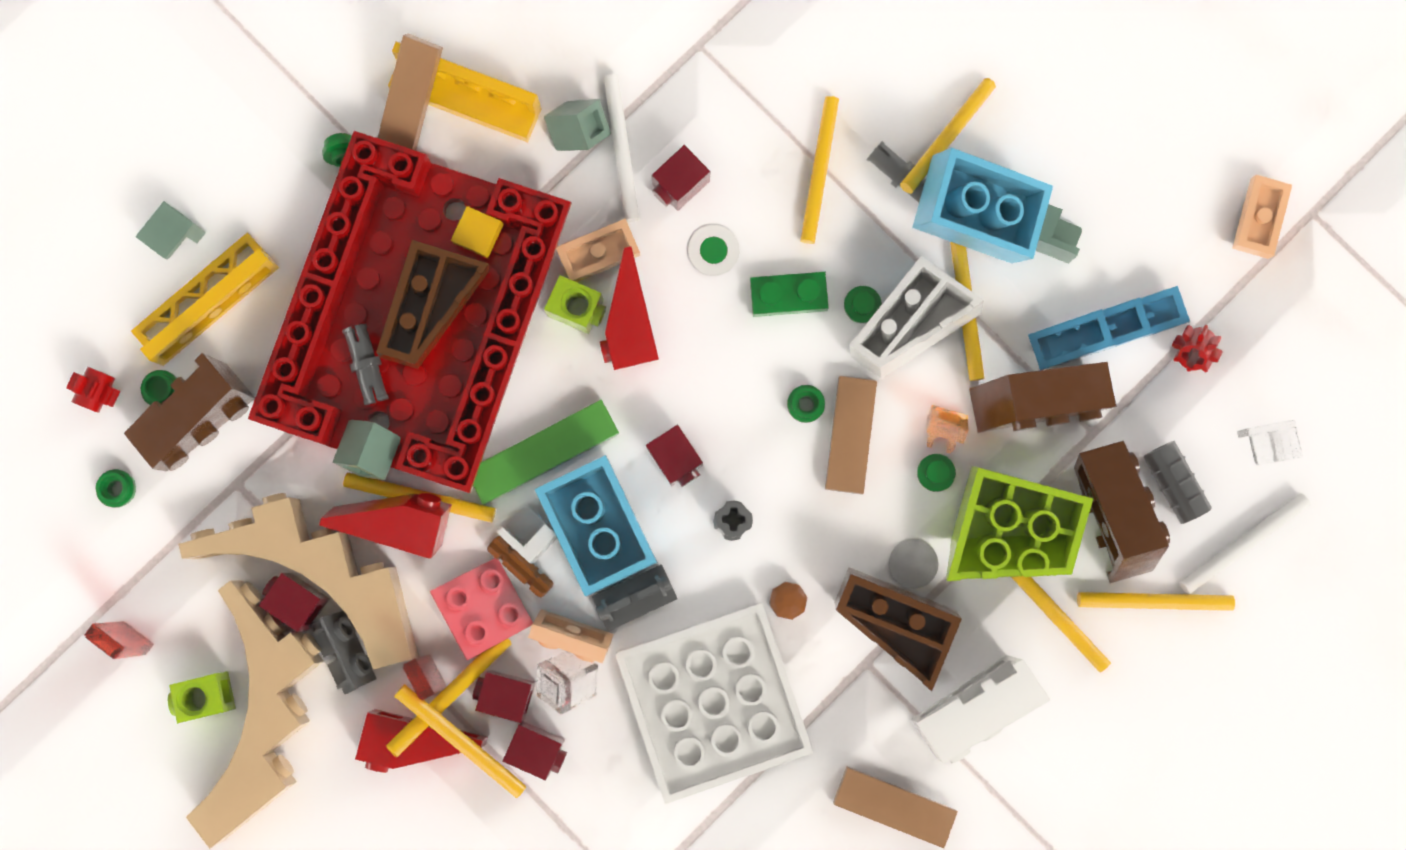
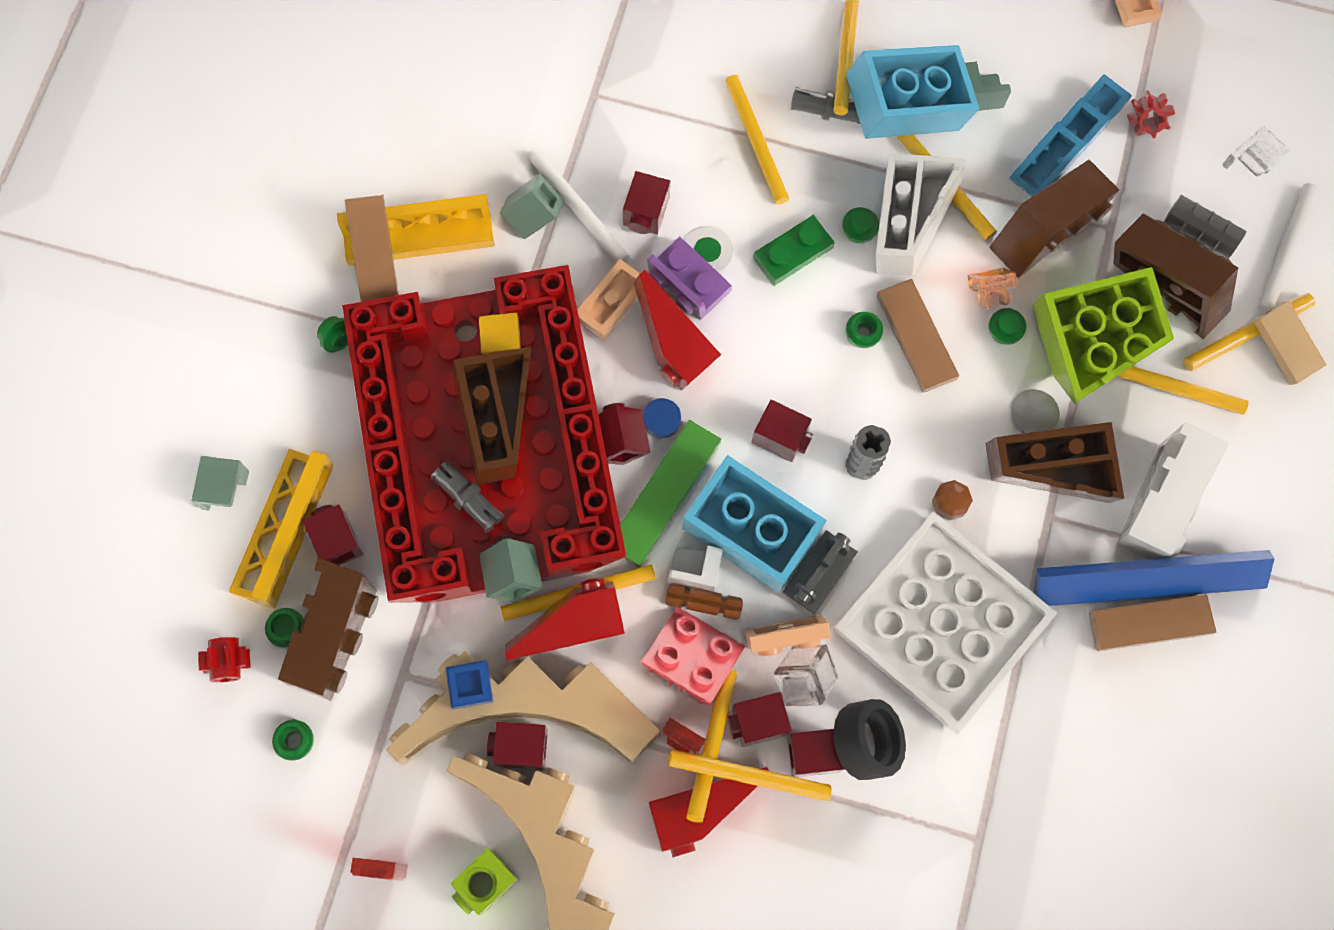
camera: 30 degrees left, 10 degrees down
dark grey hinge [311,610,377,695] -> none
lime brick [544,275,607,334] -> none
none -> dark red brick [302,504,364,565]
none -> blue tile [445,660,494,710]
none -> dark red brick [598,403,651,465]
none -> blue tile [643,398,681,438]
none -> medium lavender bracket [647,236,732,320]
none -> black tyre [833,699,906,780]
none -> blue tile [1033,550,1275,606]
none -> tan tile [1253,301,1327,385]

